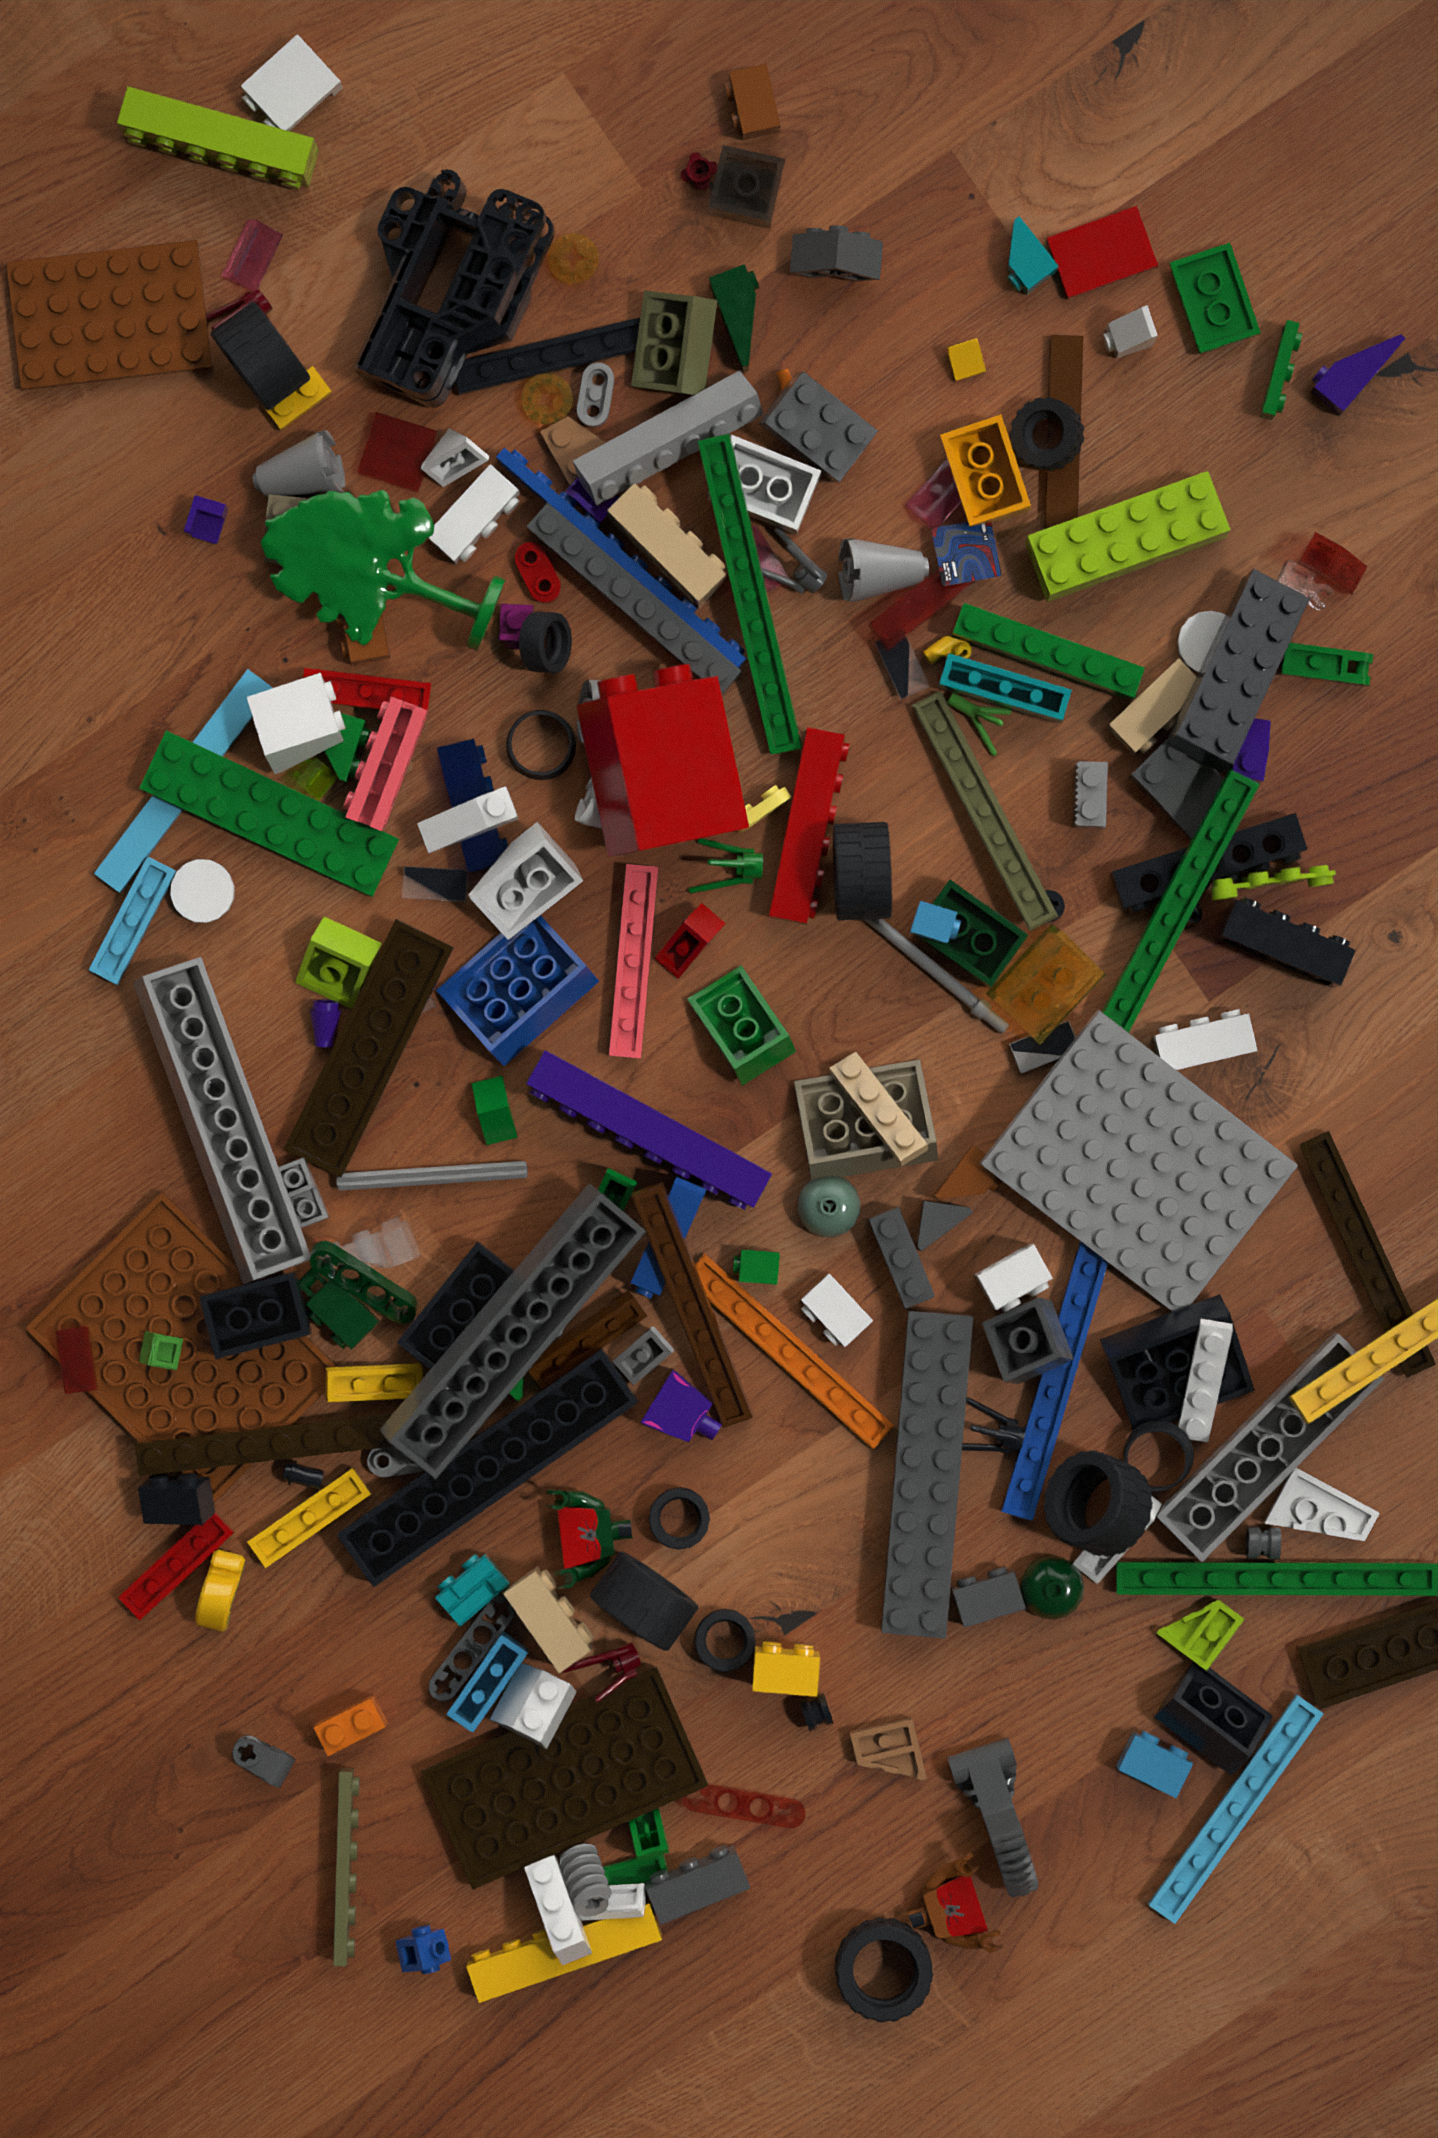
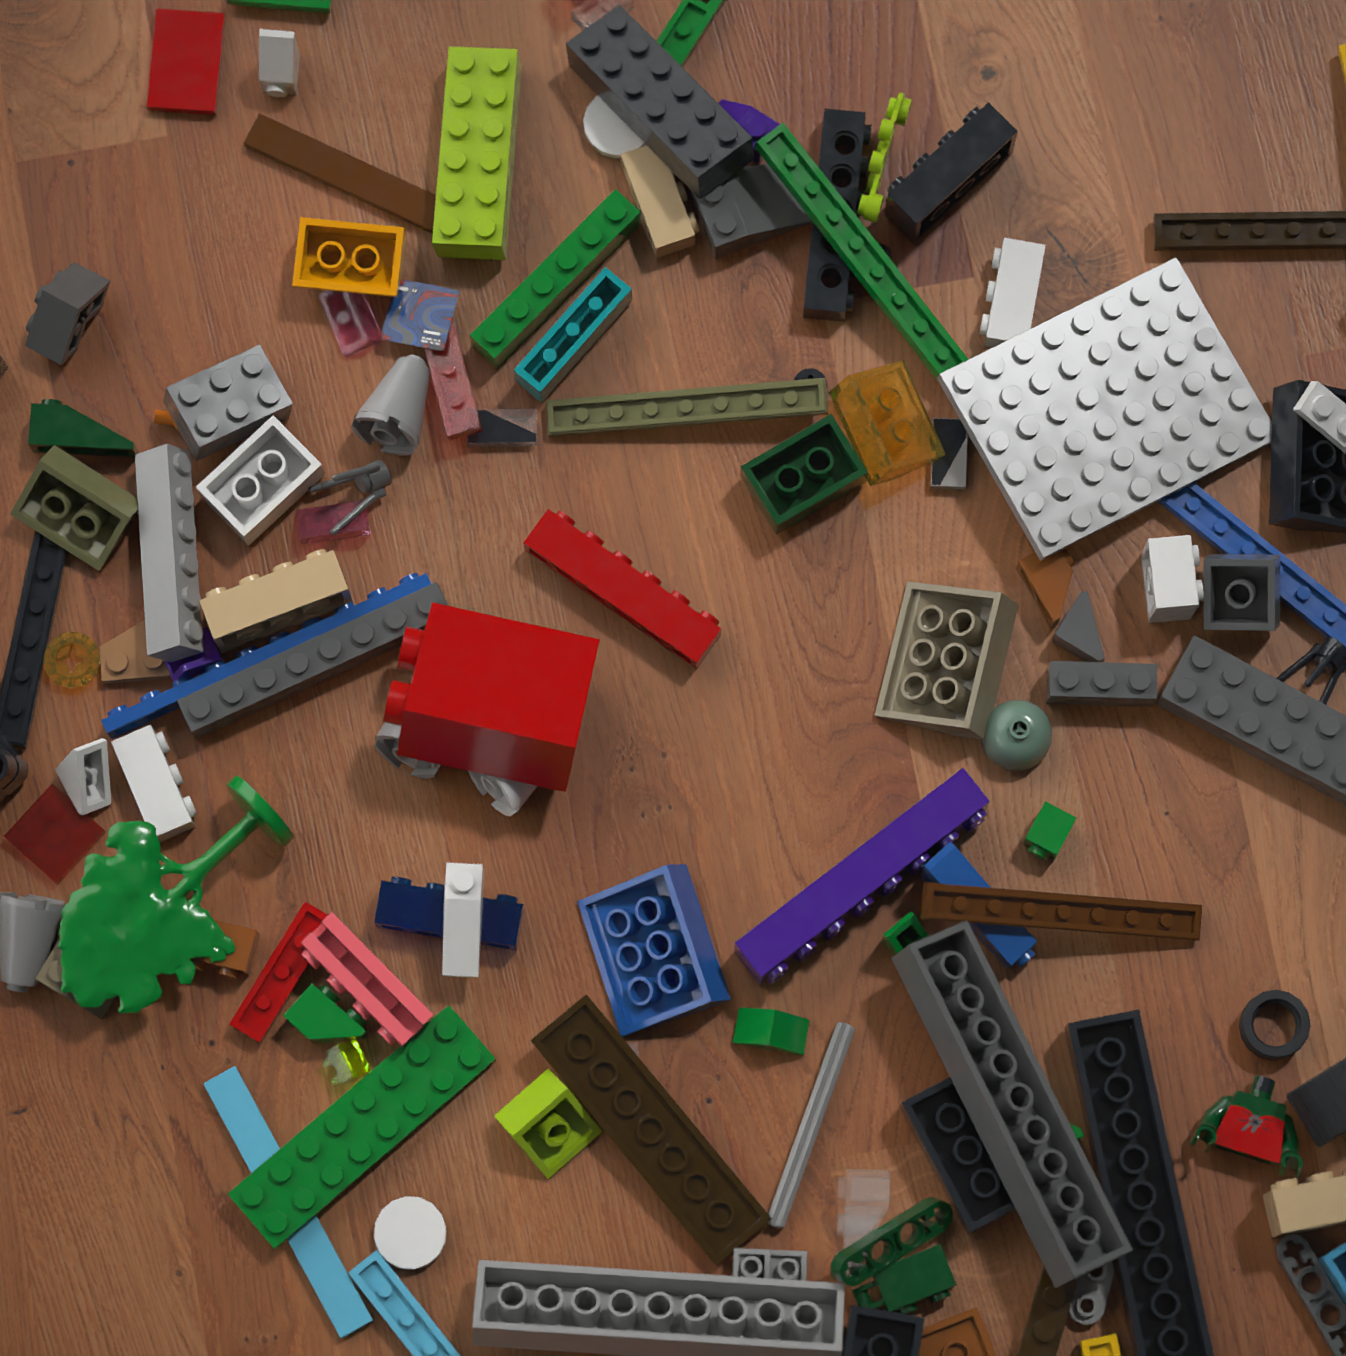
camera: 65 degrees left, 10 degrees down
dark purple panel [184,495,229,544] -> none
white slope [247,673,346,774] -> none
dark purple cone [310,1000,341,1047] -> none
yellow plate [325,1363,423,1402] -> none
black tile [402,866,469,902] -> none
teal brick [435,1553,510,1627] -> none
white slope [468,822,583,940] -> none
magenta bracket [498,604,533,650] -> none
black tyre [506,710,576,780] -> none
red plate [515,542,561,604] -> none
black tyre [519,611,572,673] -> none
reddish brown plate [528,1290,647,1390] -> none
light grey plate [577,363,614,428] -> none
coral plate [609,864,658,1059] -> none
light grey slope [613,1326,675,1385] -> none
dark purple torso [641,1369,722,1442] -> none
red slope [655,903,726,979] -> none
green plant [688,838,763,893] -> none
green slope [688,965,796,1086] -> none
orange tile [695,1253,895,1449] -> none
green plate [698,433,803,755] -> none
light yellow plate [737,785,792,834] -> none
white brick [801,1273,873,1347] -> none
tan plate [829,1052,928,1167] -> none
black tyre [833,822,892,921] -> none
light grey bar [865,919,1010,1034] -> none
dark azure brick [910,901,961,944] -> none
yellow arm [922,636,972,665] -> none
yellow slope [946,338,986,381] -> none
bright green plant [947,693,1012,756] -> none
teal slope [1007,216,1059,295] -> none
black tyre [1010,397,1085,471] -> none
light grey brick [1072,761,1108,829] -> none

